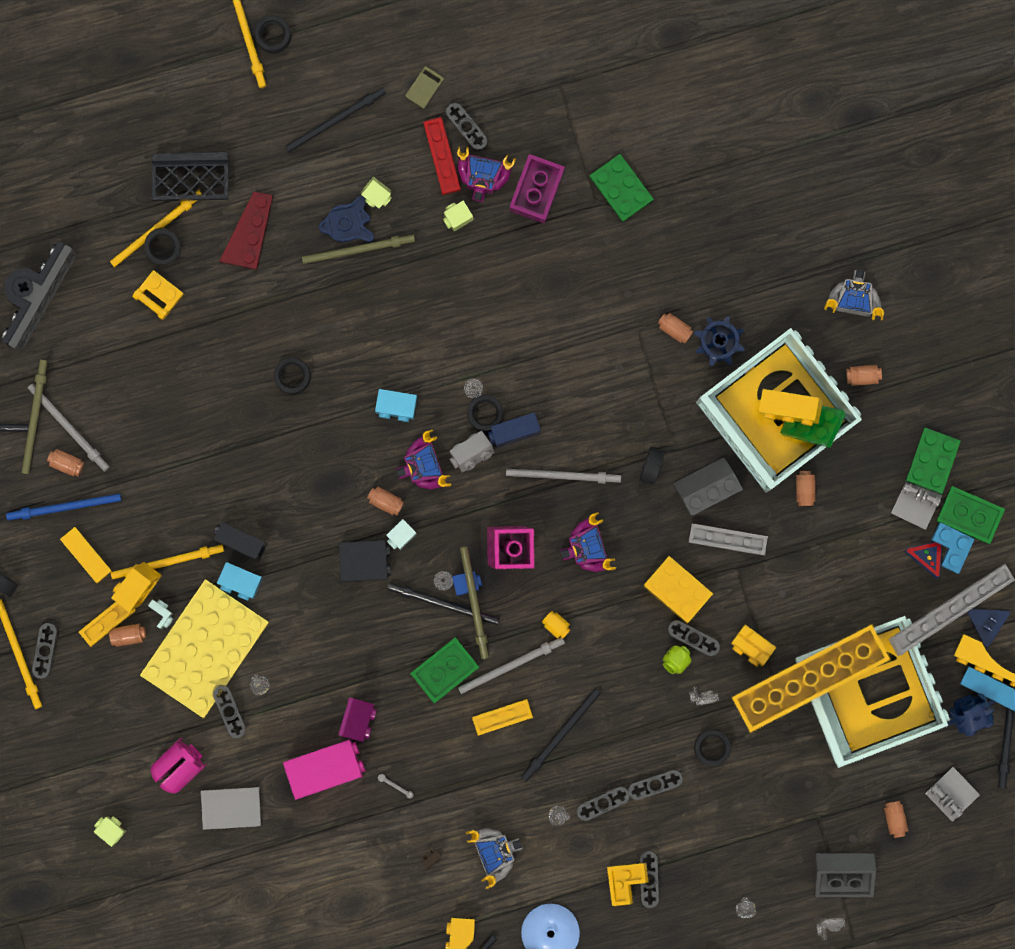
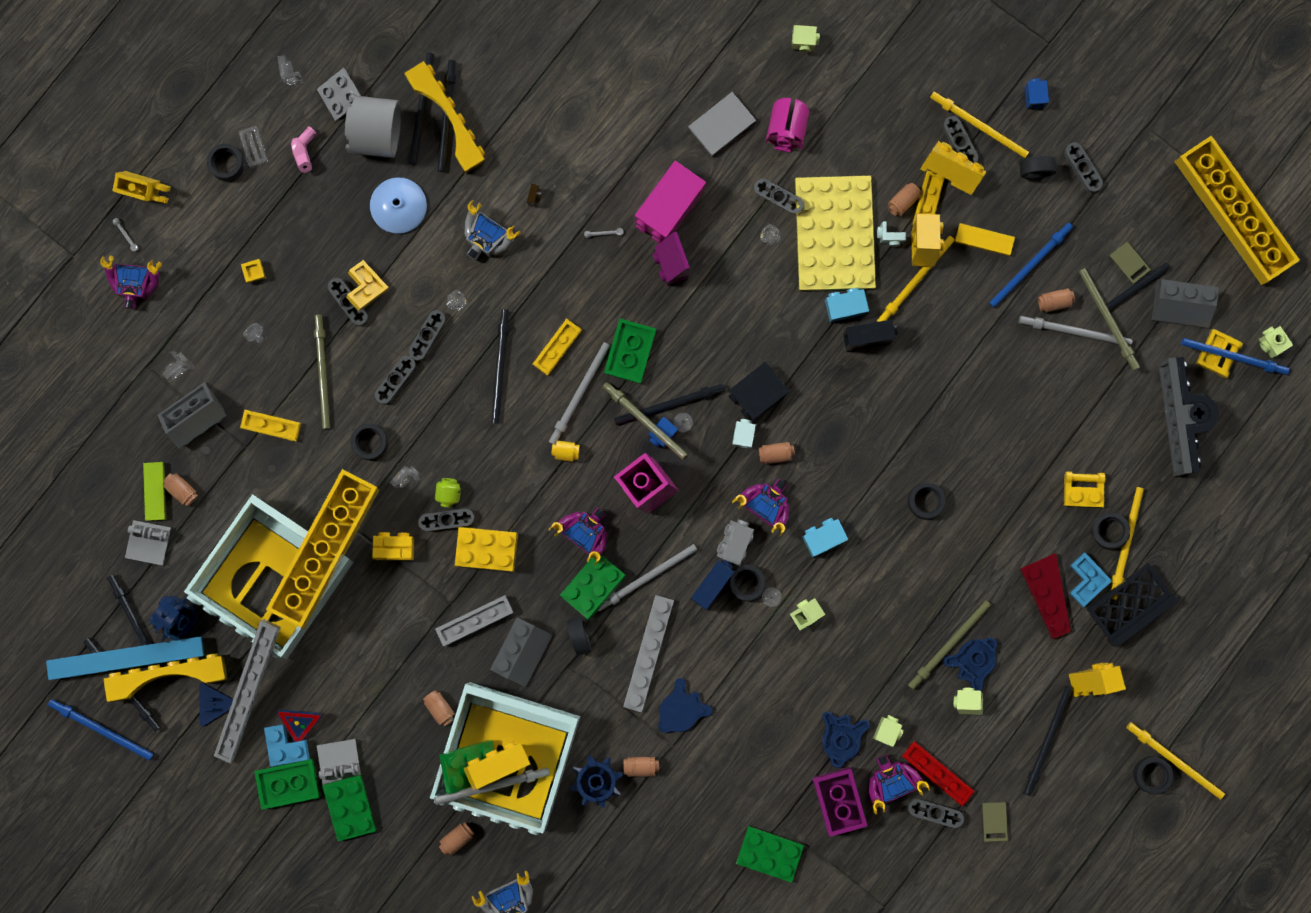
camera: 140 degrees right, 0 degrees up
none -> lime tile [143,462,166,521]
none -> yellow tile [240,410,301,442]
none -> olive bar [314,315,330,429]
none -> light grey bar [434,768,549,805]
none -> green plate [560,555,627,621]
none -> light grey plate [623,595,674,712]
none -> dark blue tile [658,678,712,733]
none -> yellowish green brick [790,598,825,630]
none -> dark blue tile [822,711,870,768]
none -> yellow wedge [920,141,986,195]
none -> dark azure plate [1069,553,1111,607]
none -> yellow wedge [1069,662,1126,697]

